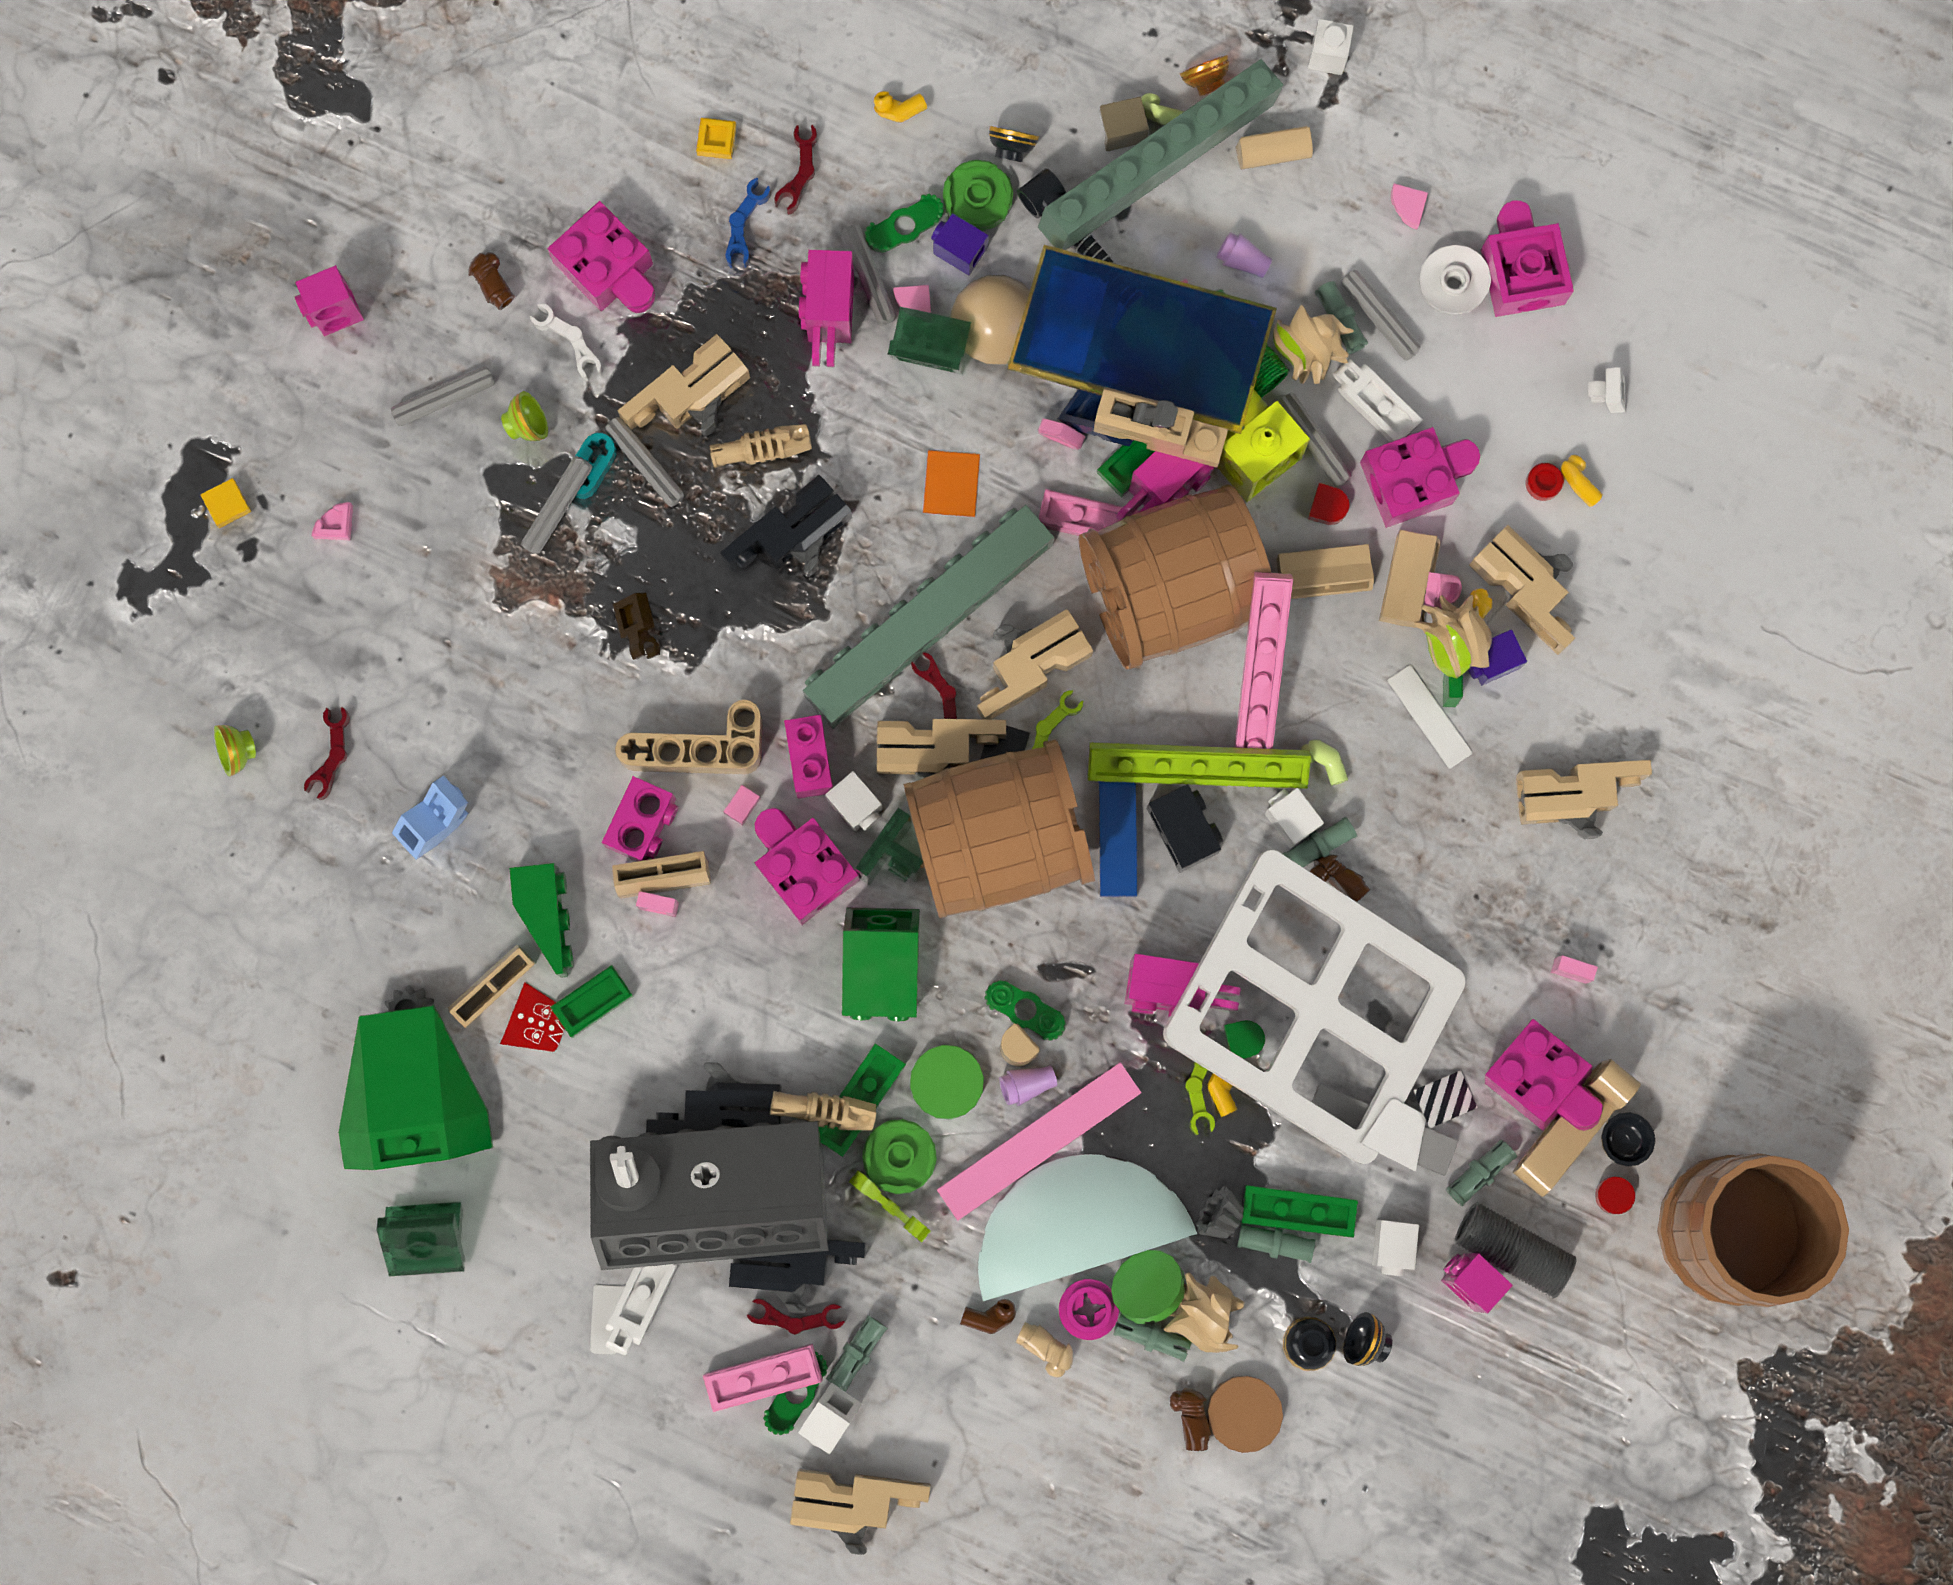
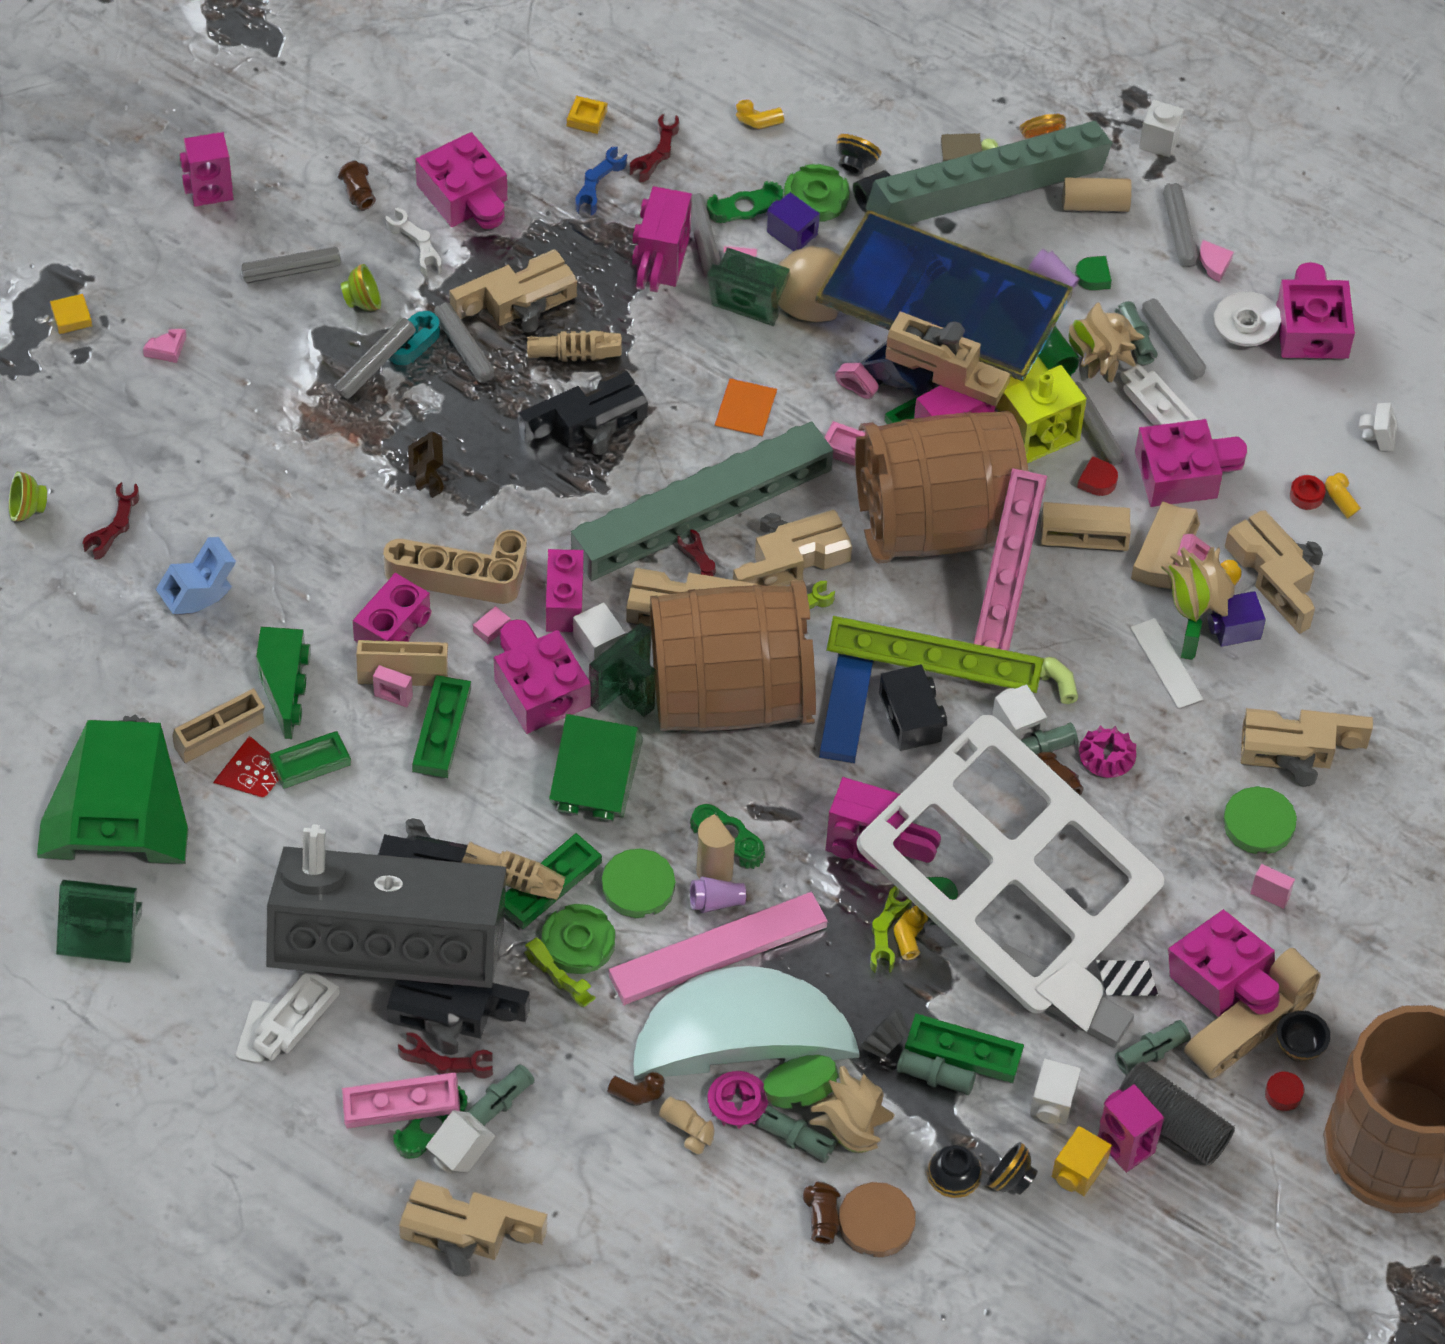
camera: 10 degrees right, 25 degrees down
none -> green plate [412,675,471,778]
none -> yellow brick [1051,1126,1112,1196]
none -> green tile [1075,256,1112,290]
none -> dark pink gear [1079,725,1137,778]
none -> light grey axle [1163,183,1198,267]
none -> bright green tile [1224,786,1297,854]

